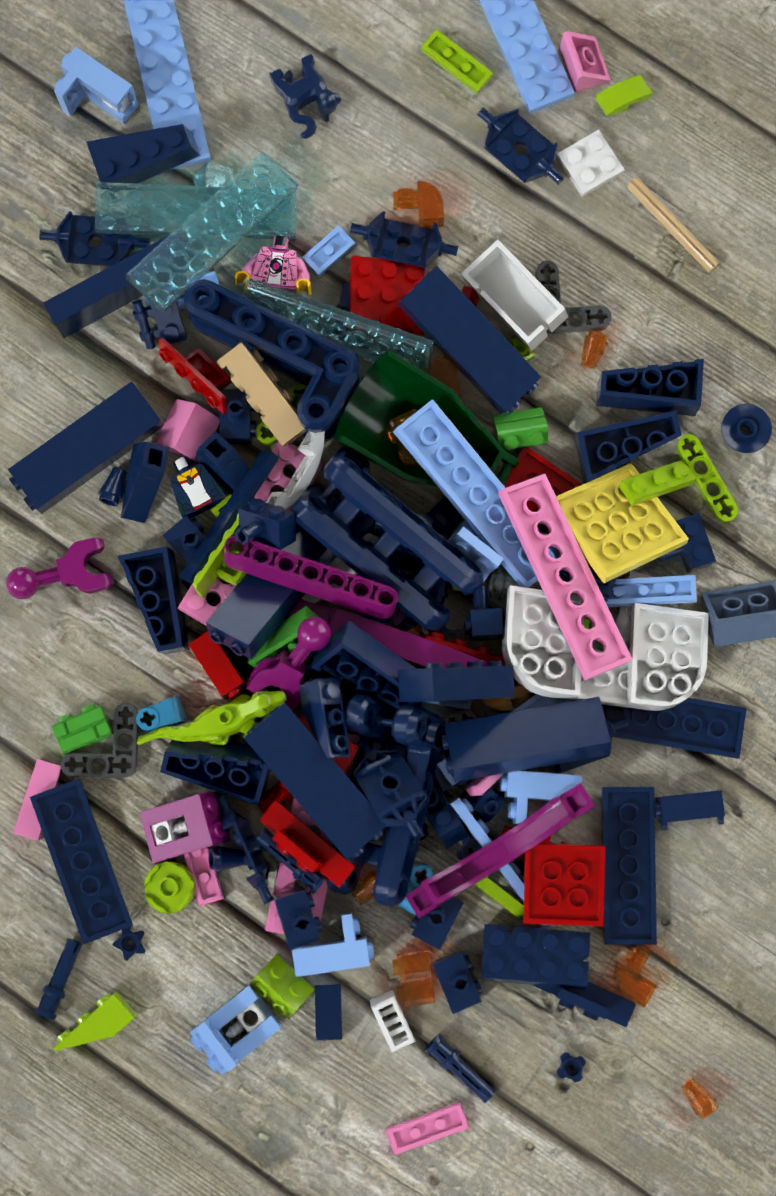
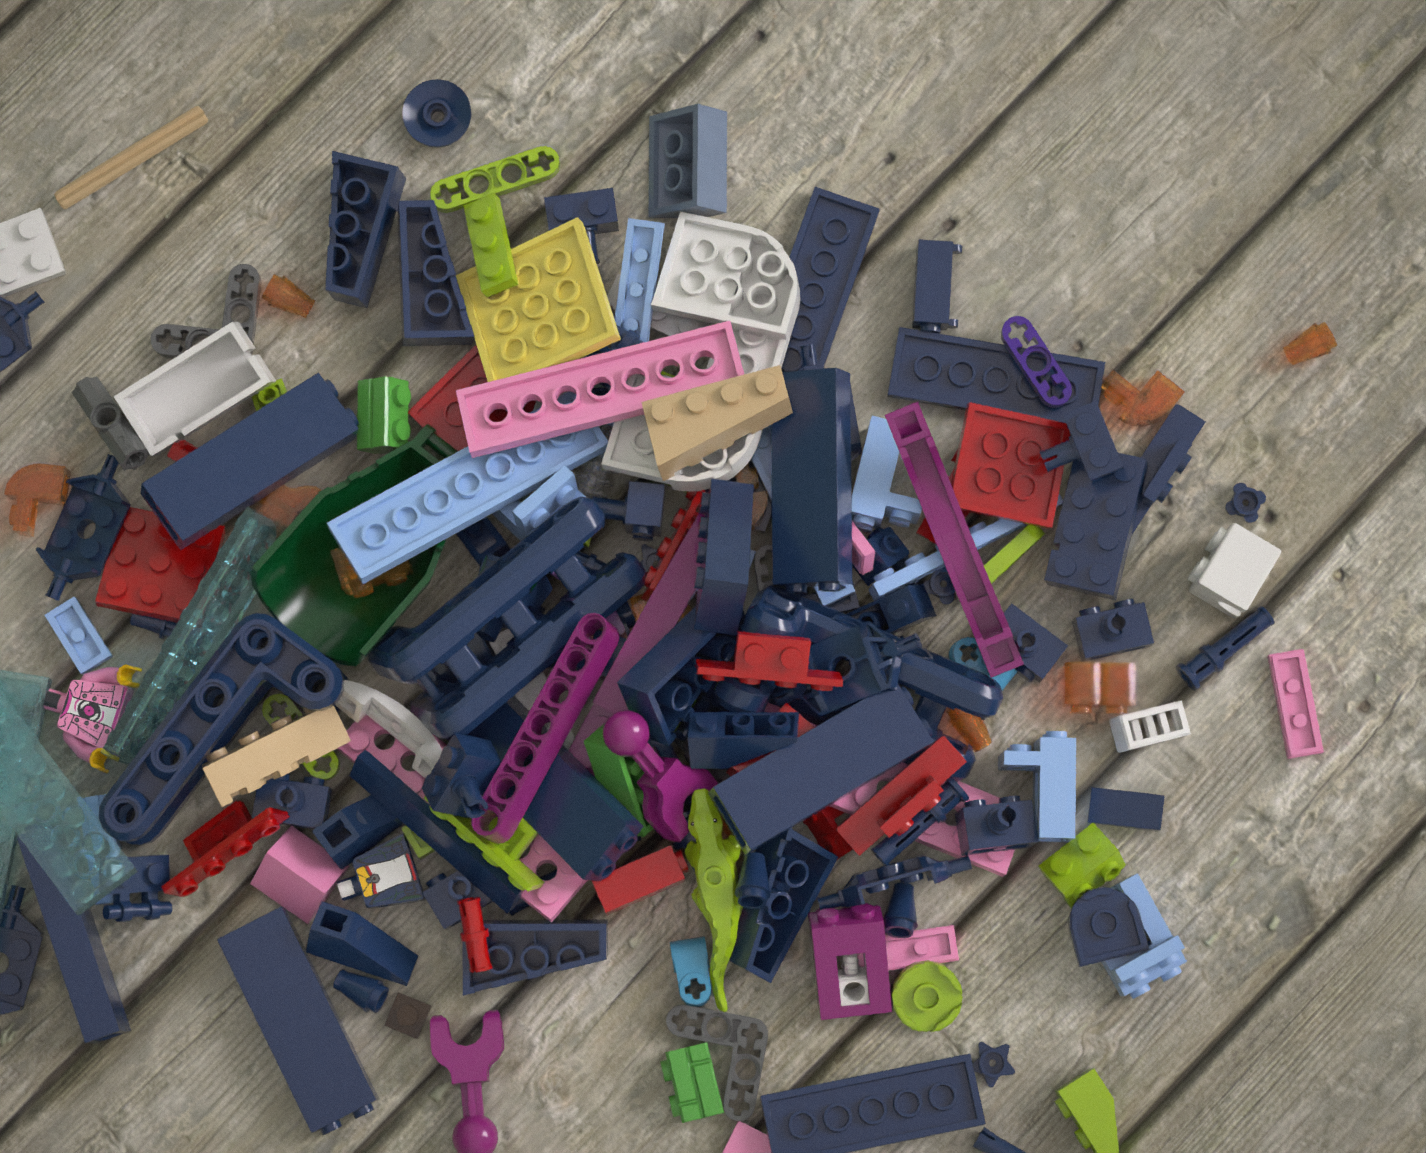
camera: 80 degrees left, 0 degrees up
none -> dark grey piece [72,376,150,471]
none -> dark brown plate [384,992,432,1039]
none -> red pin [457,897,492,973]
none -> tan wedge [642,365,793,482]
none -> red bracket [695,631,843,691]
none -> dark blue cone [735,852,771,909]
none -> dark purple beam [1001,316,1072,408]
none -> dark blue brick [1039,401,1124,482]
none -> dark blue tile [1068,887,1149,967]
none -> white piece [1188,523,1281,619]

